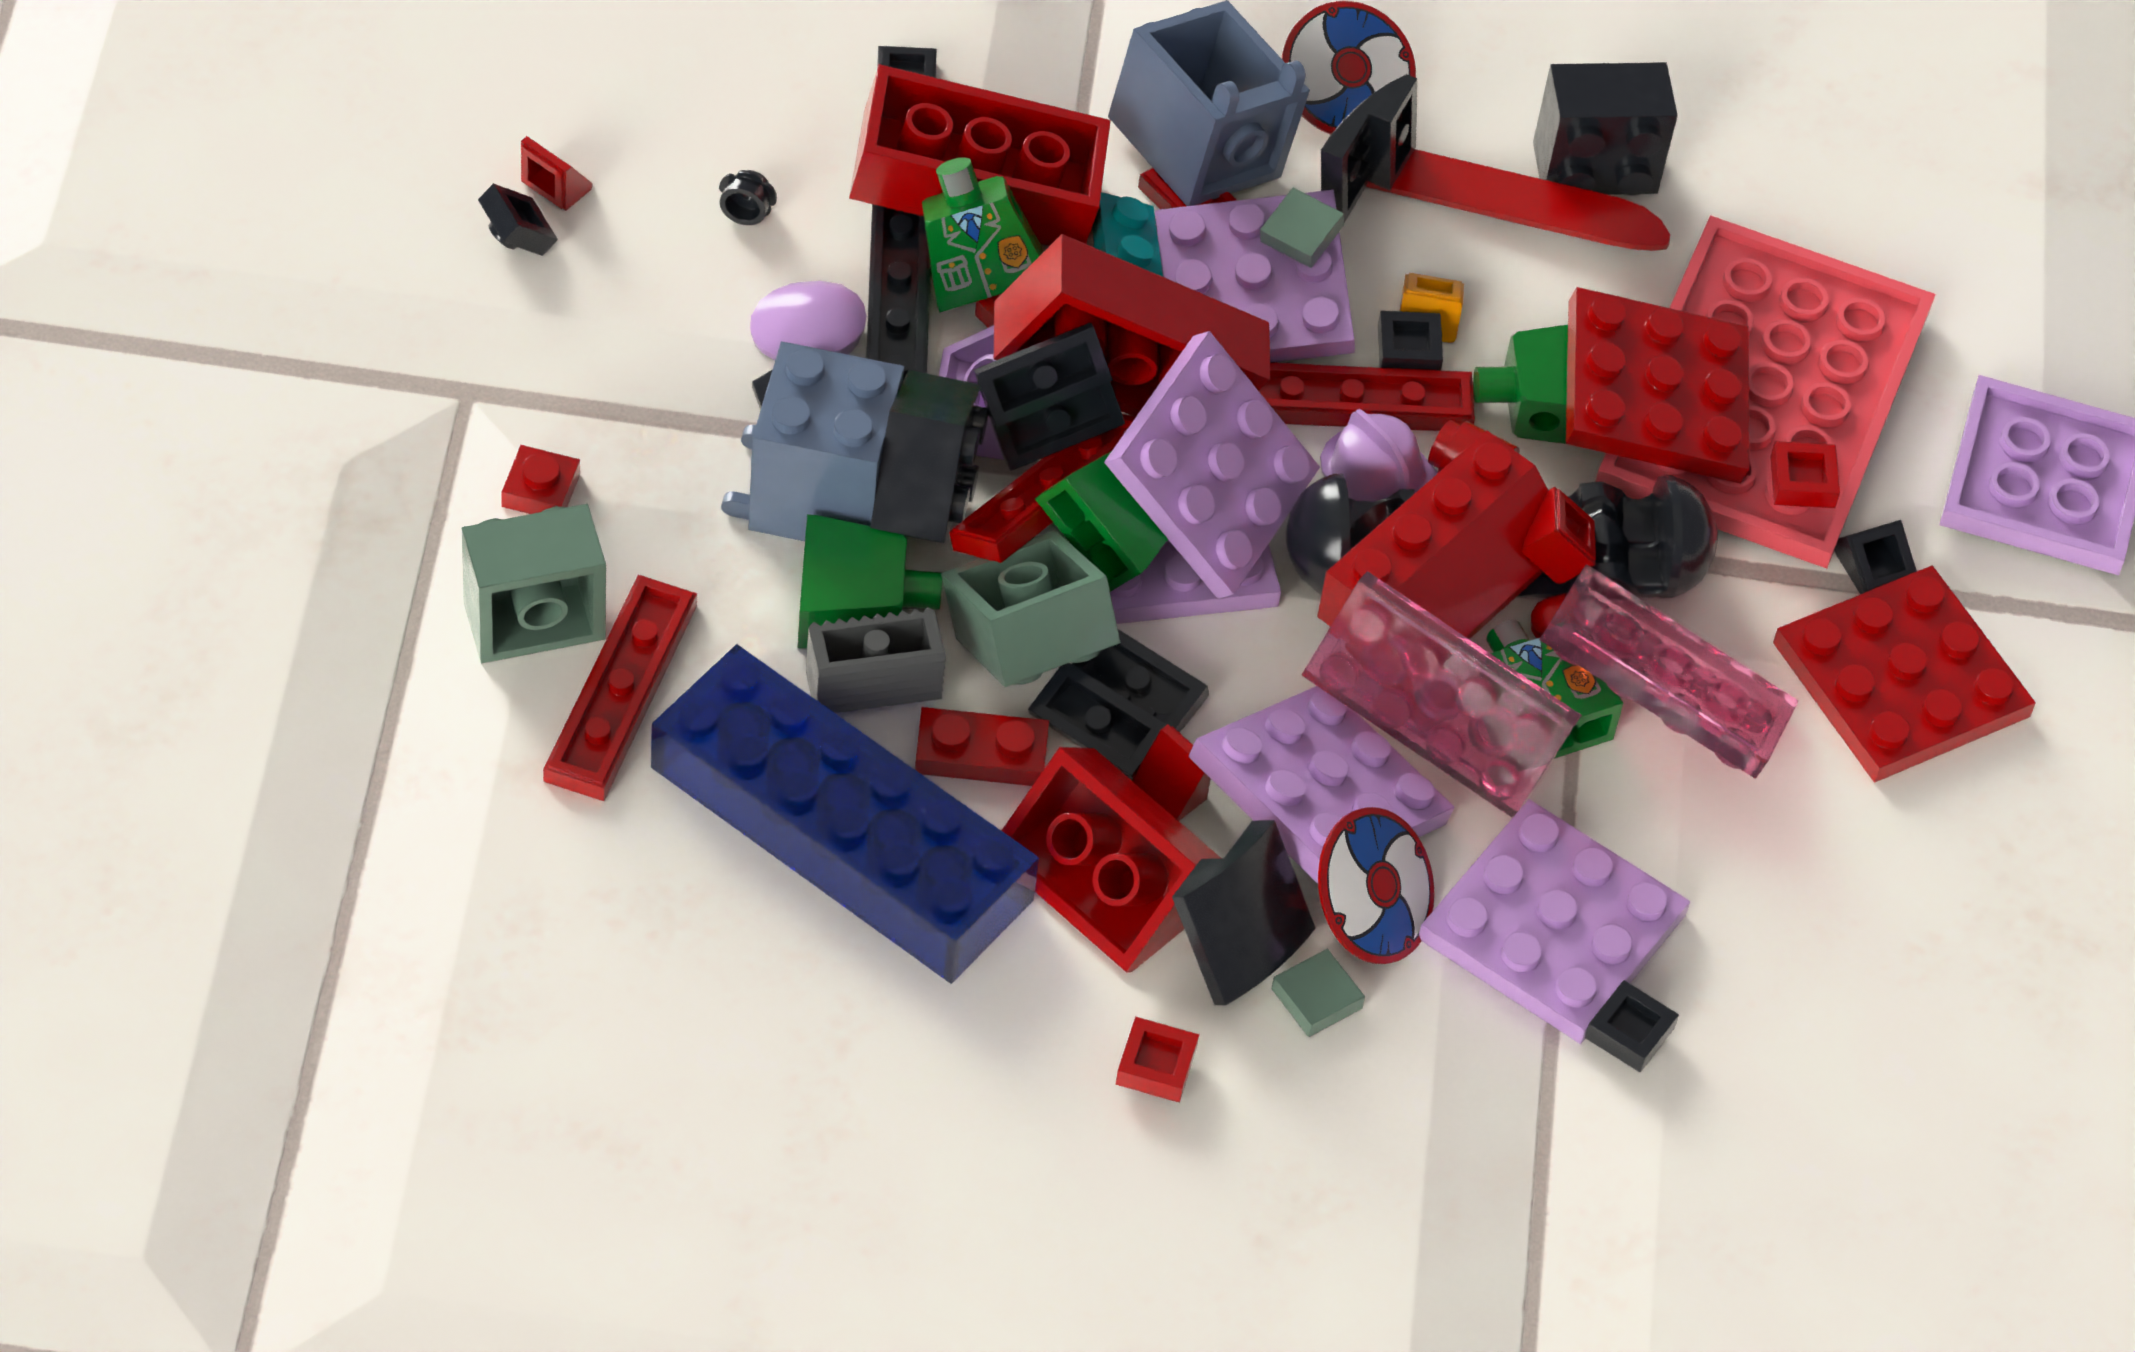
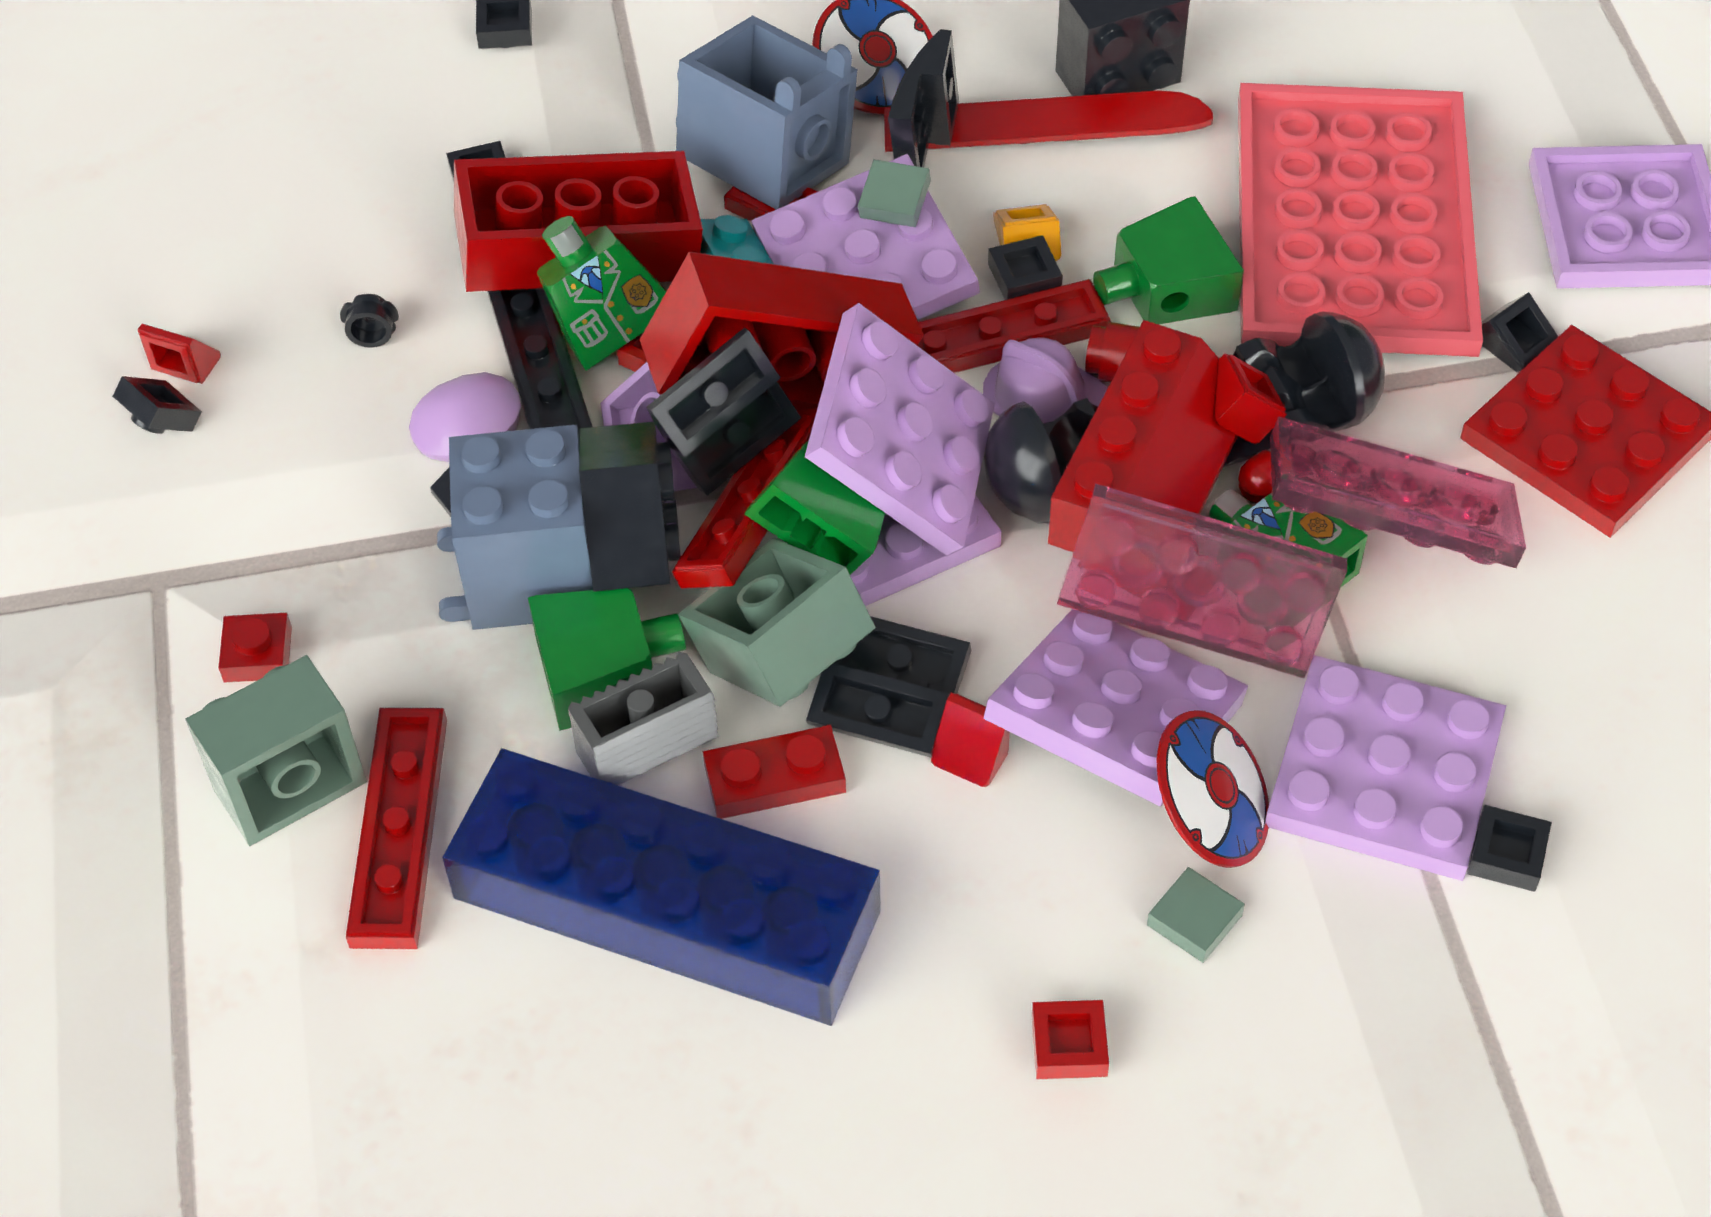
camera: 10 degrees left, 0 degrees up
red slope [988,747,1221,973] -> none
black slope [1172,820,1316,1006] -> none
red plate [1566,287,1750,484] -> none
red plate [1770,441,1840,508] -> none

